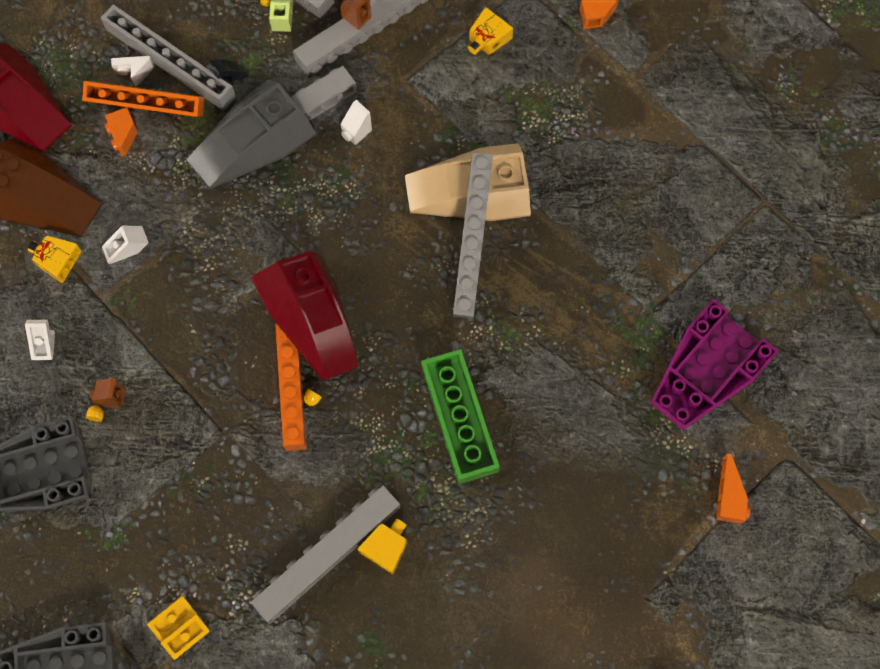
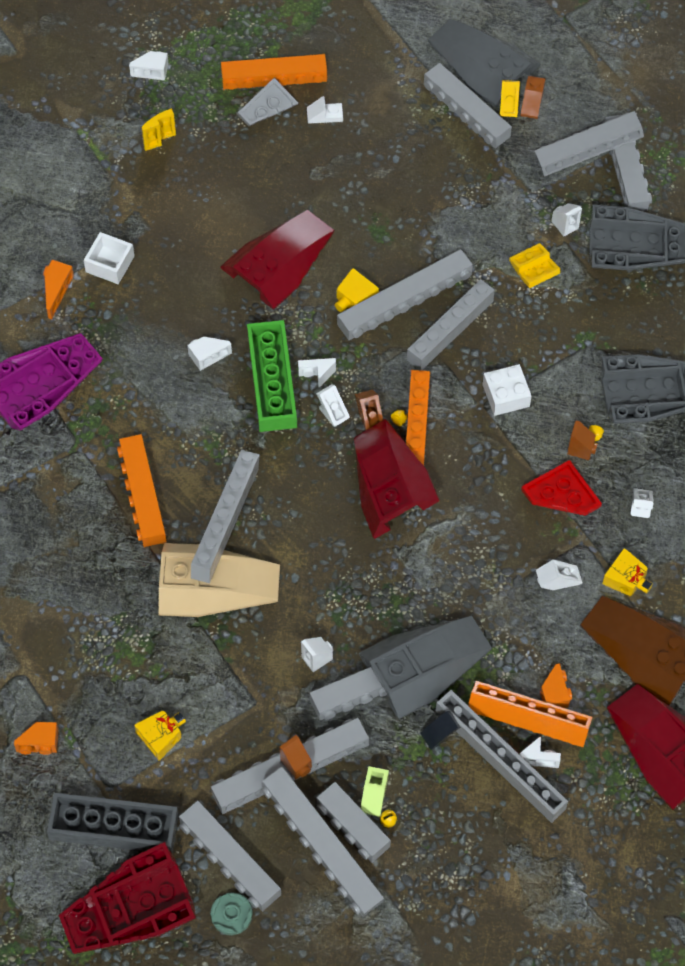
camera: 170 degrees left, 10 degrees down
none -> white piece [84,232,134,285]
none -> orange brick [117,434,166,547]
none -> white slope [188,336,232,371]
none -> dark red wedge [220,210,334,310]
none -> white slope [298,358,336,387]
none -> white slope [316,384,350,427]
none -> dark orange slope [355,390,383,431]
none -> light grey brick [407,279,495,371]
none -> white piece [483,364,531,416]
none -> red plate [521,460,602,516]

